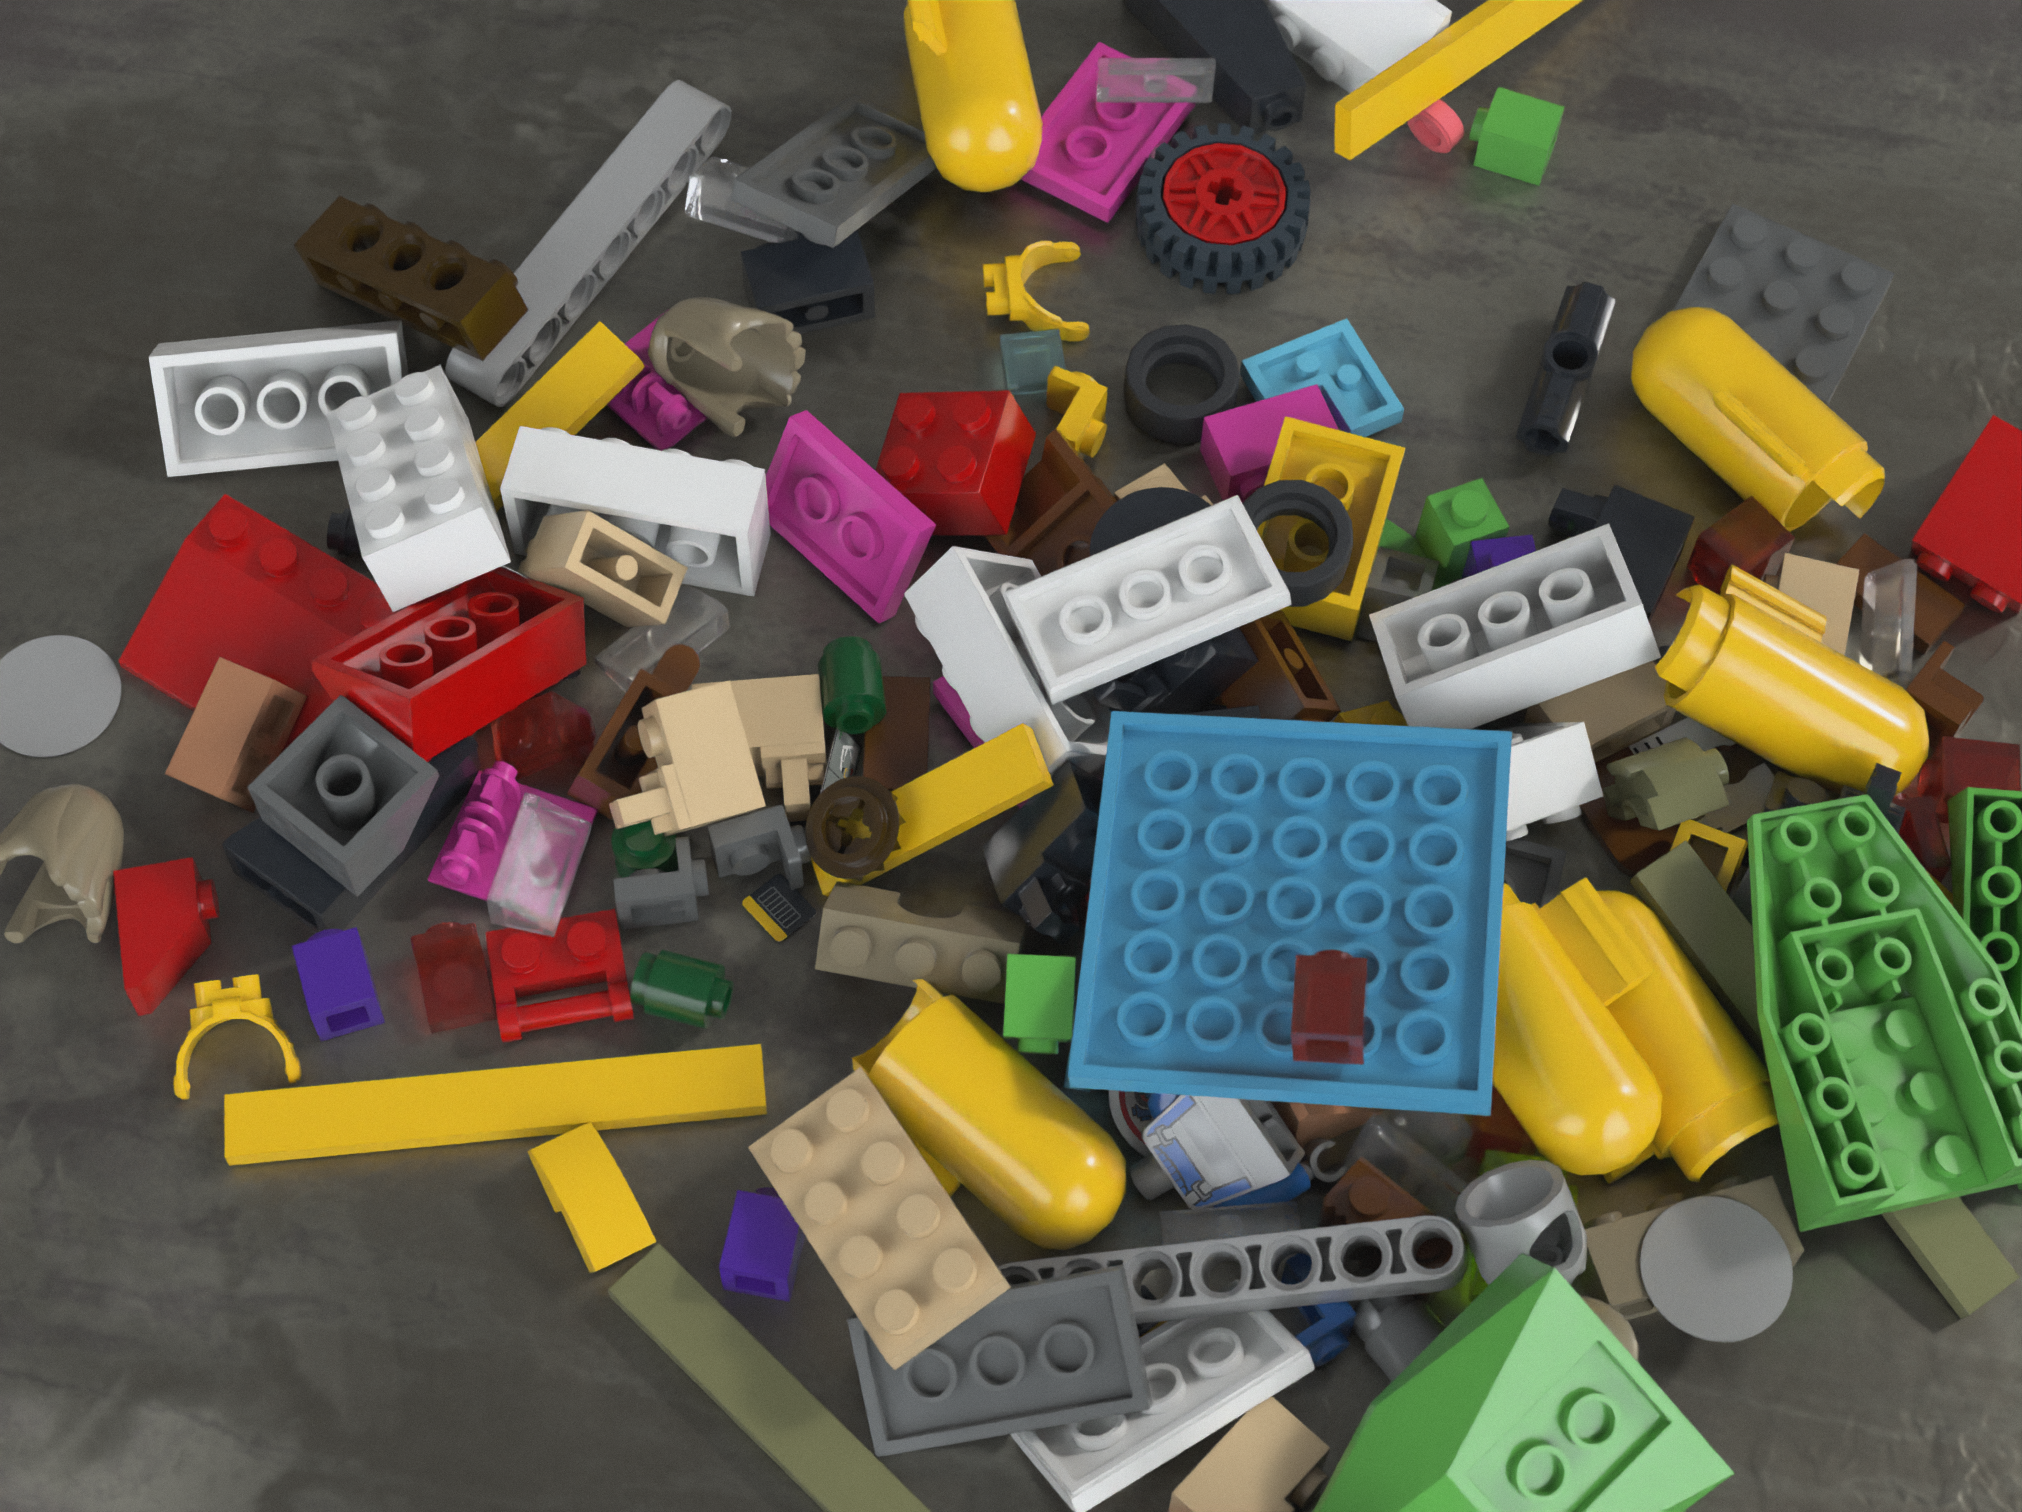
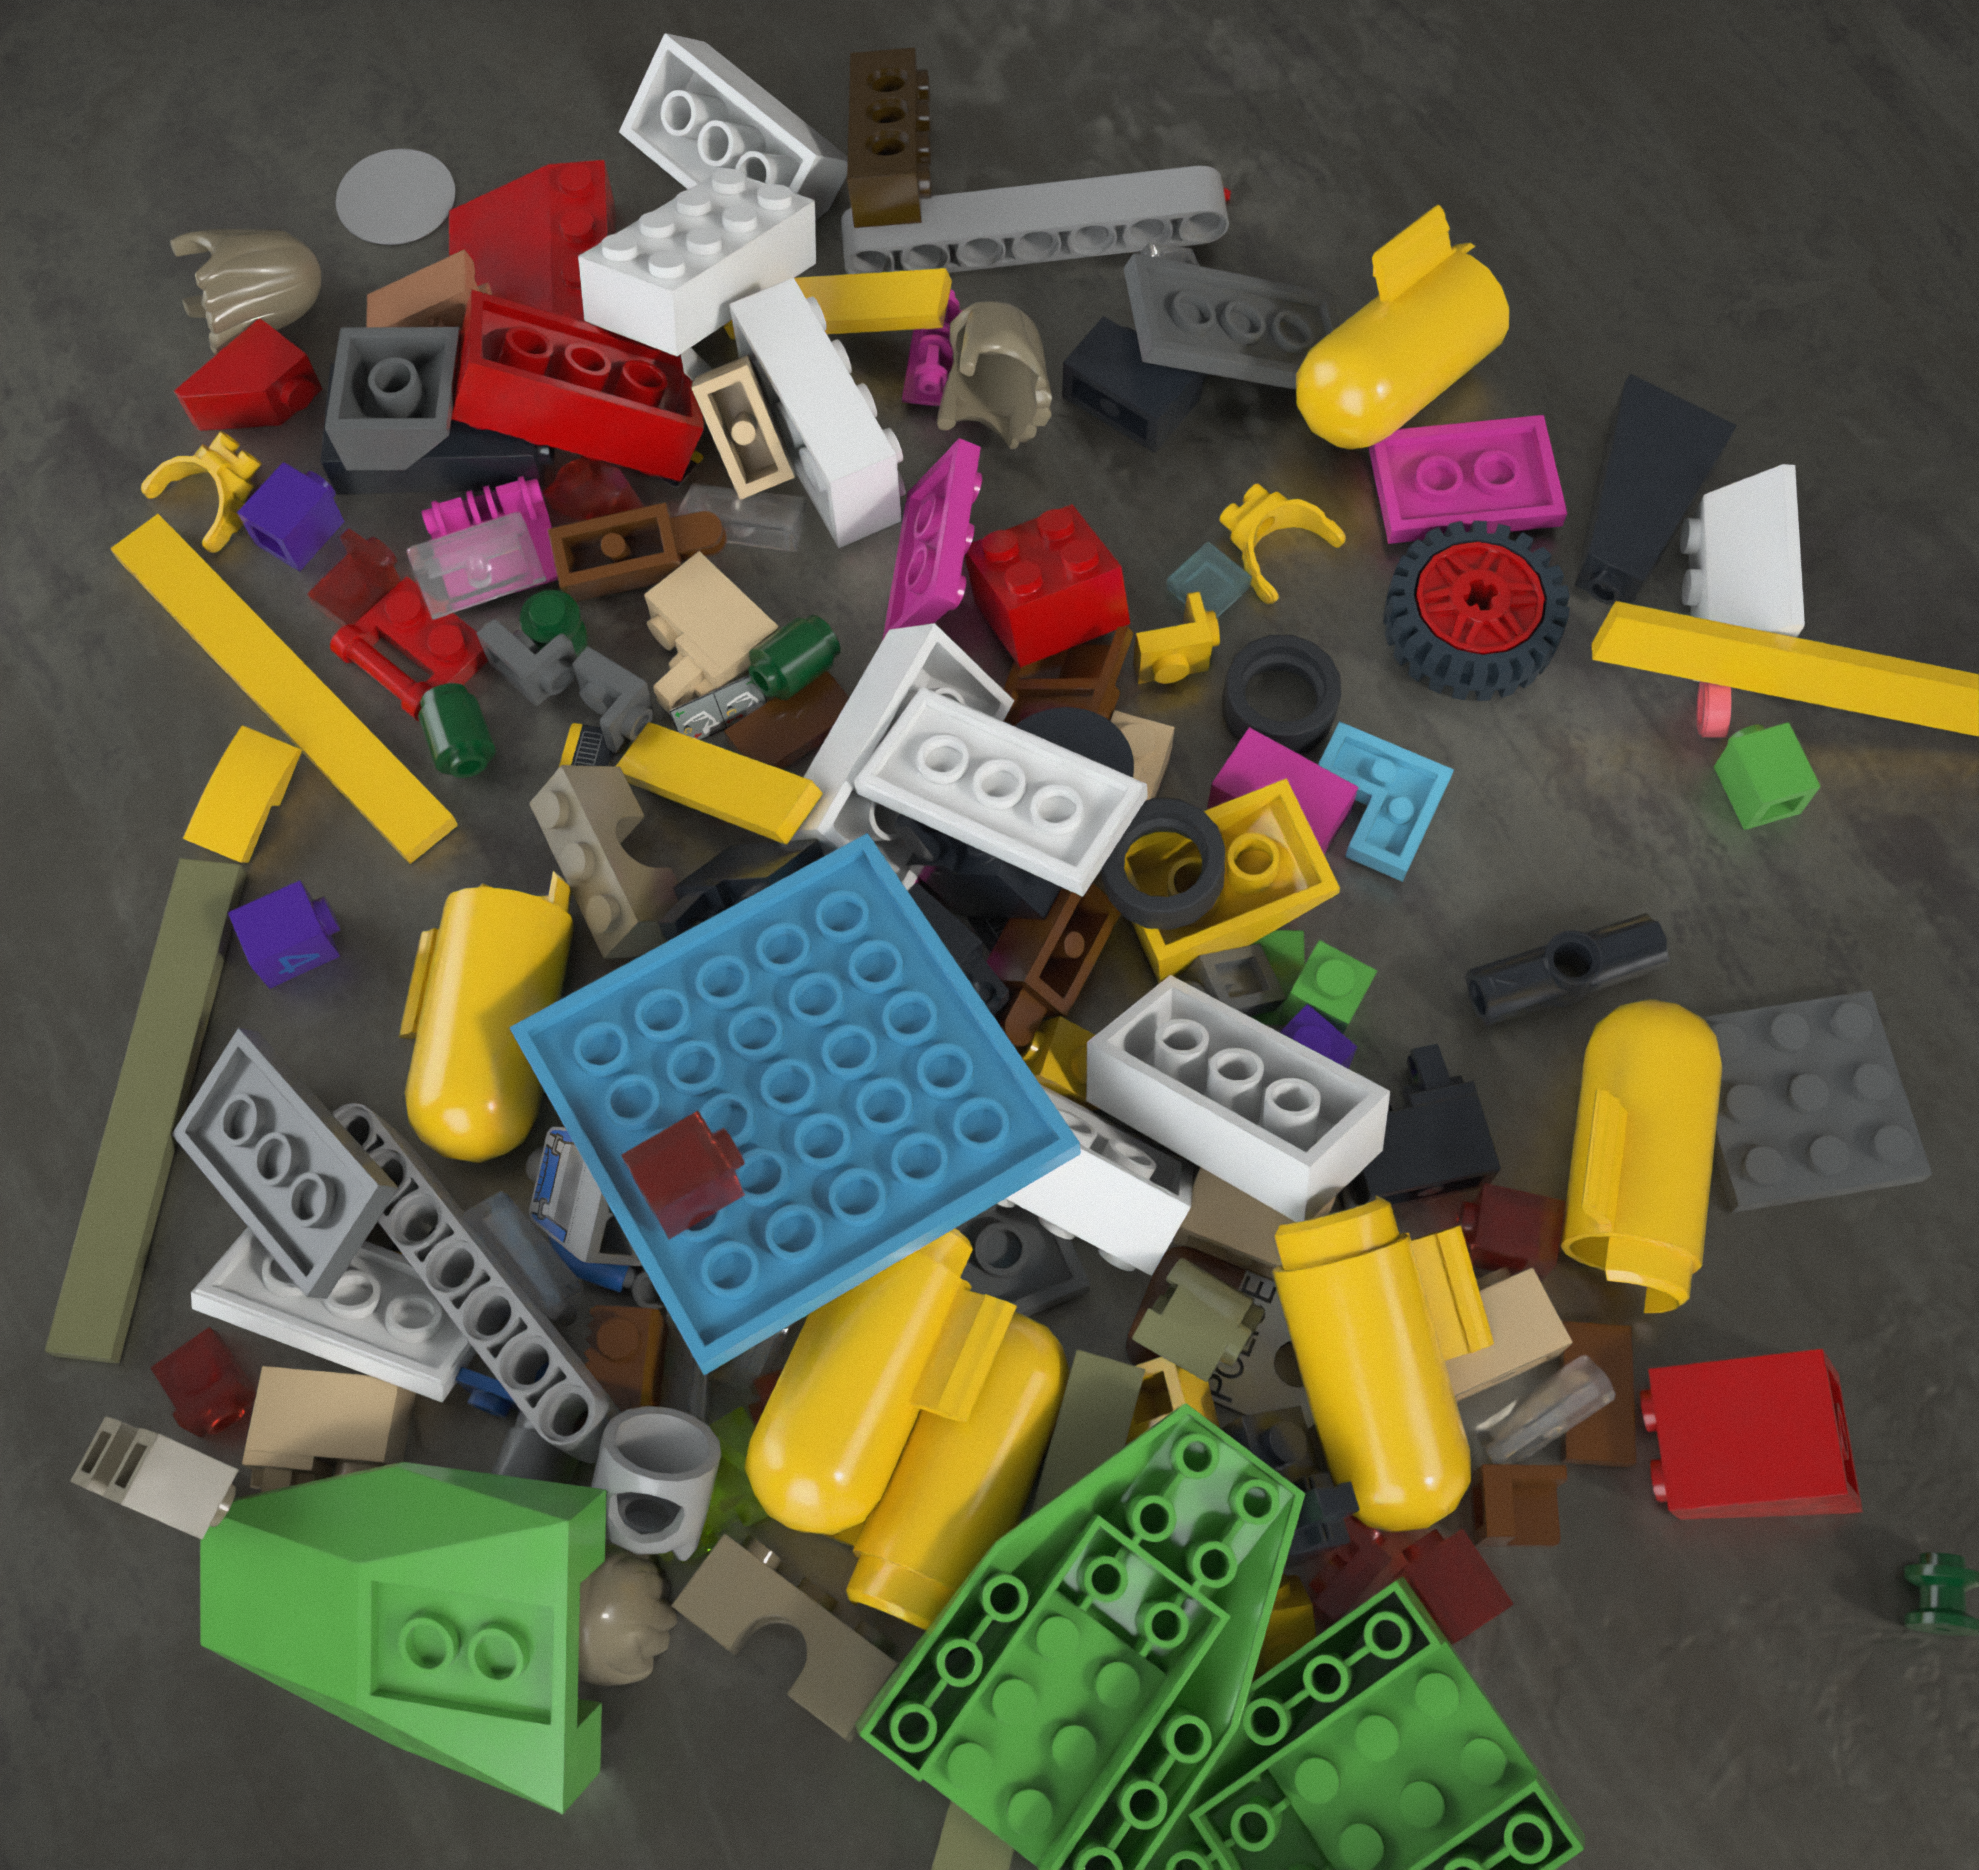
camera: 55 degrees right, 5 degrees up
tan hinge [609,680,766,837] -> none
tan plate [748,1067,1011,1370] -> none
dark brown gear [806,776,906,881] -> none
bright green brick [1003,954,1076,1054] -> none
clear slope [1096,58,1216,103] -> none
light grey sticker [1640,1196,1793,1342] -> none

